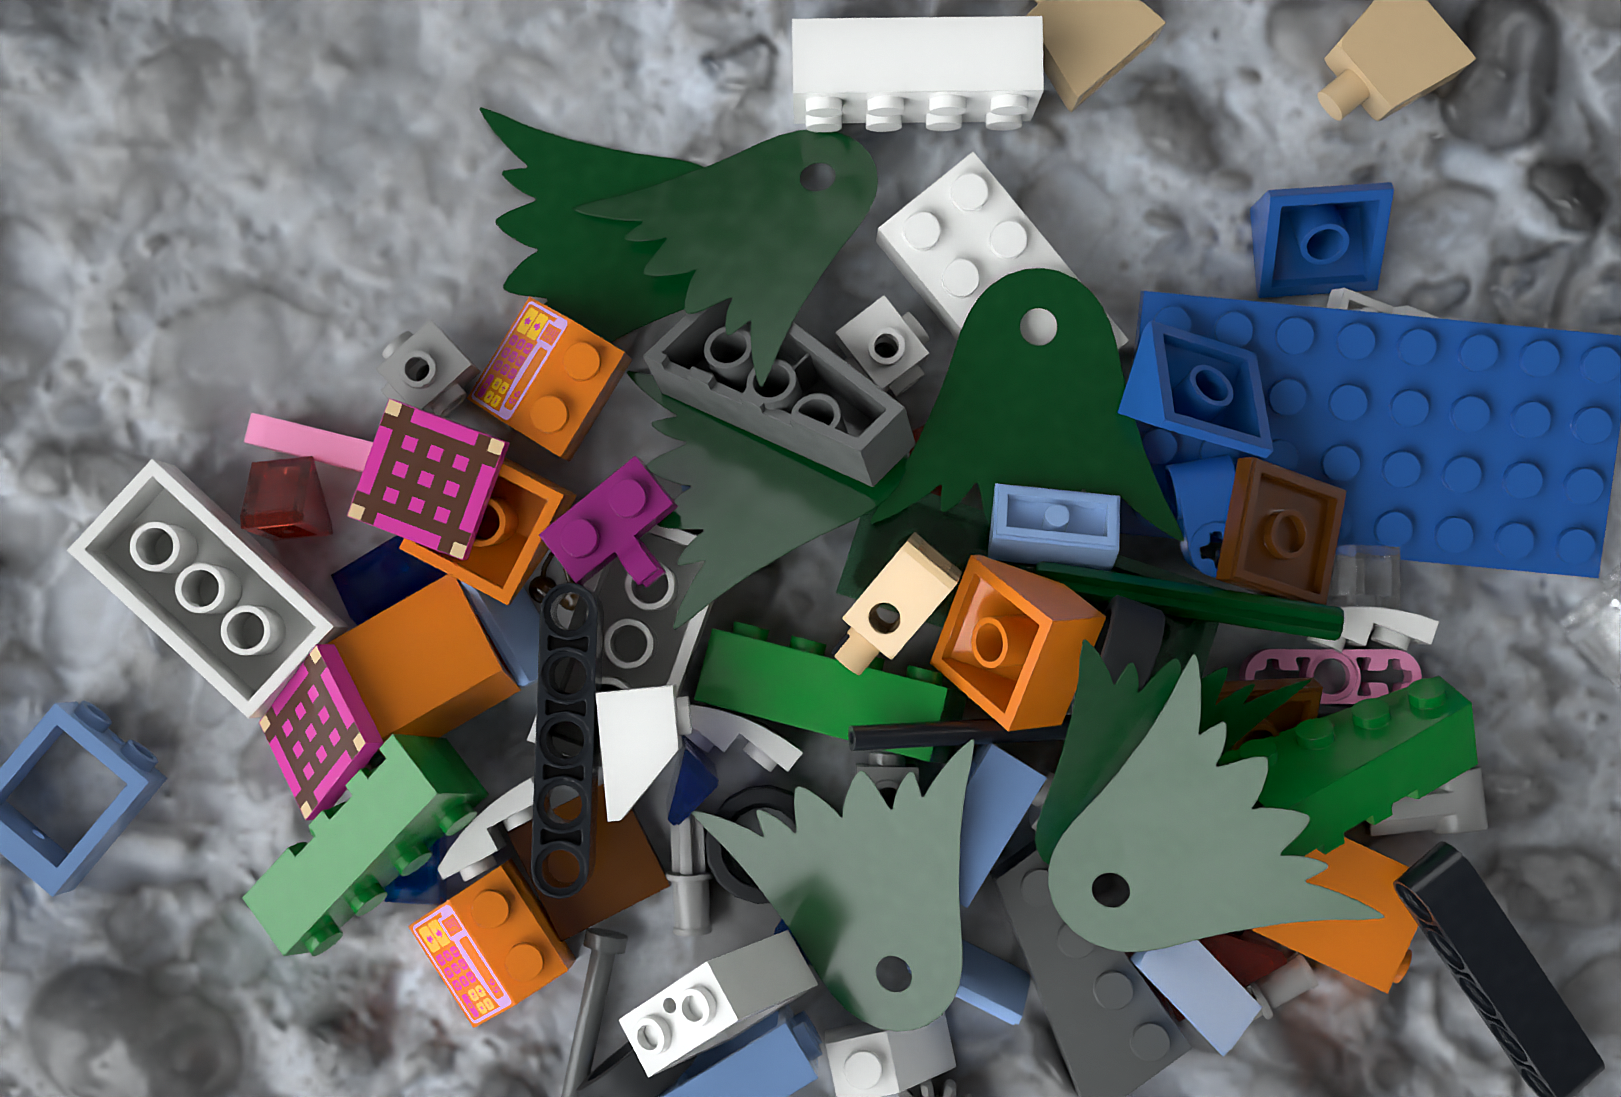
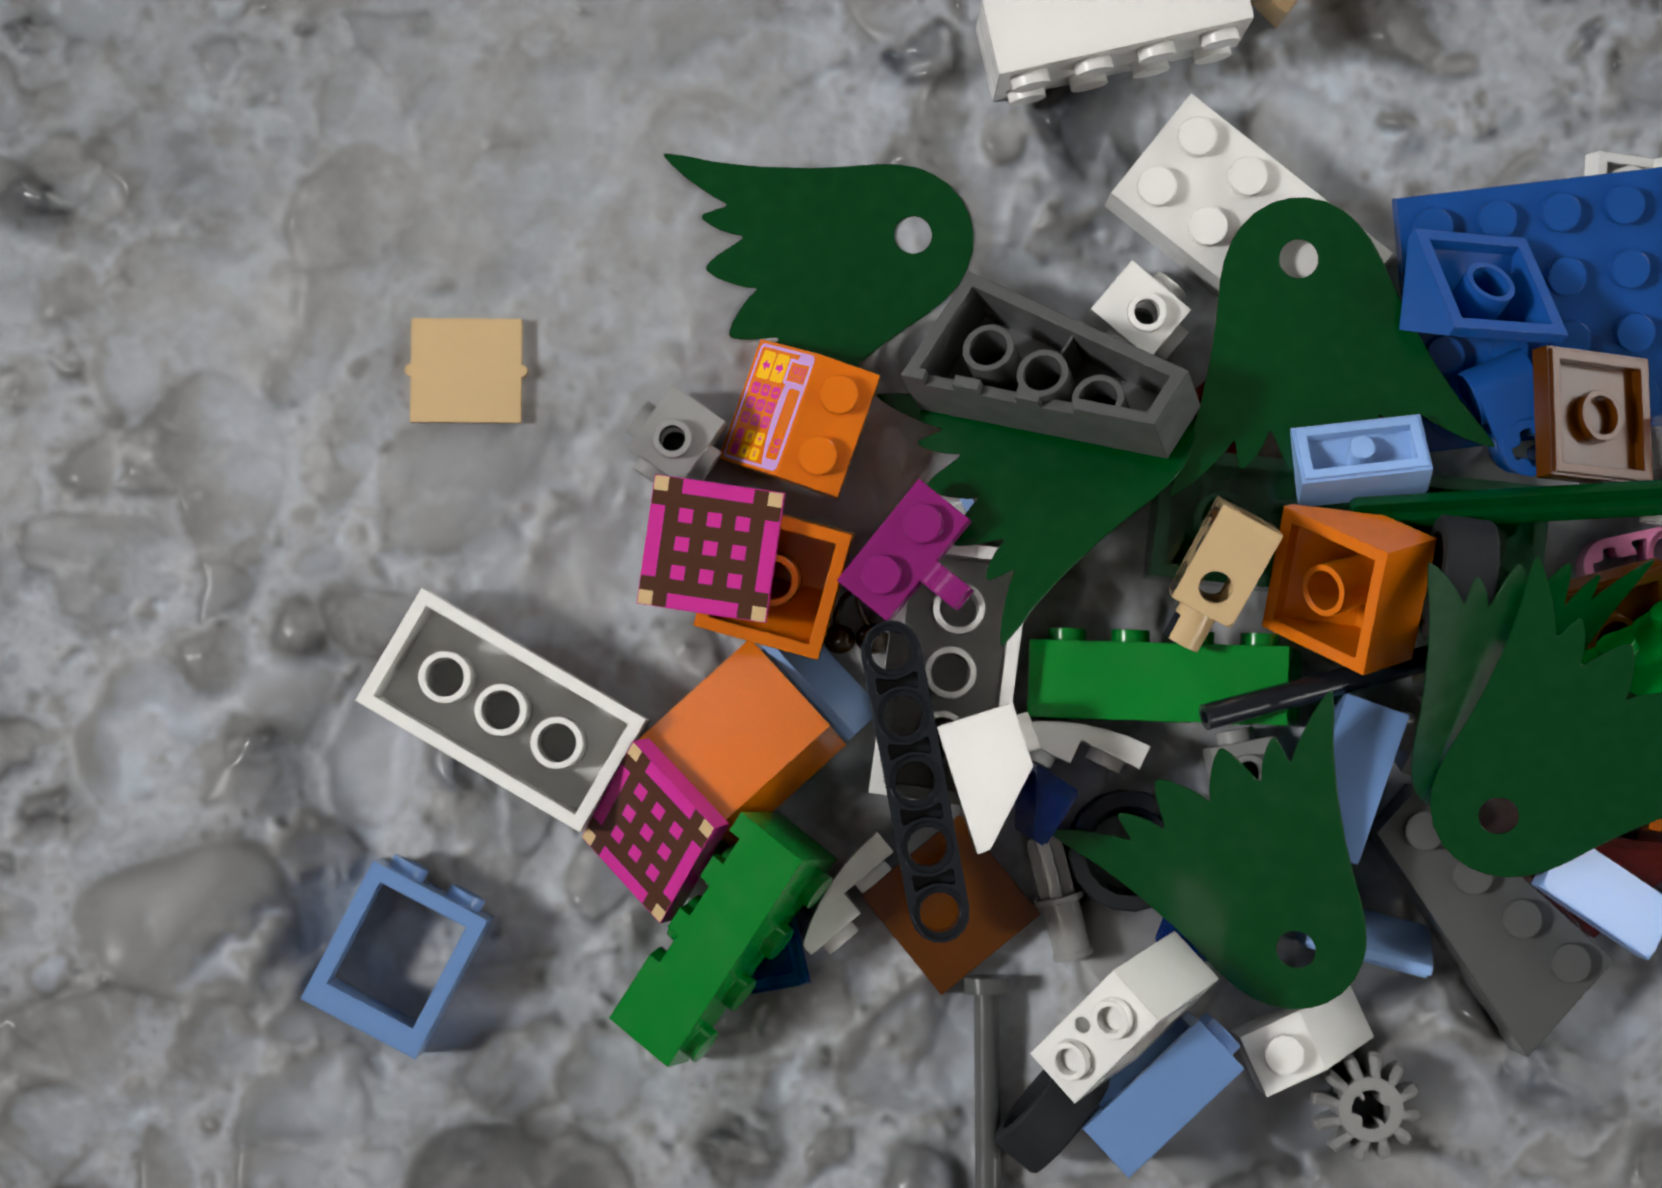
camera: 10 degrees left, 0 degrees up
clear red slope [240,456,333,541] -> none
bright pink beam [244,413,373,473] -> none
clear blue slope [331,535,447,625] -> none
orange slope [408,858,577,1028] -> none
dark green piece [572,130,878,387] -> none
blue slope [1250,182,1394,298] -> none
none -> tan piece [404,318,529,424]

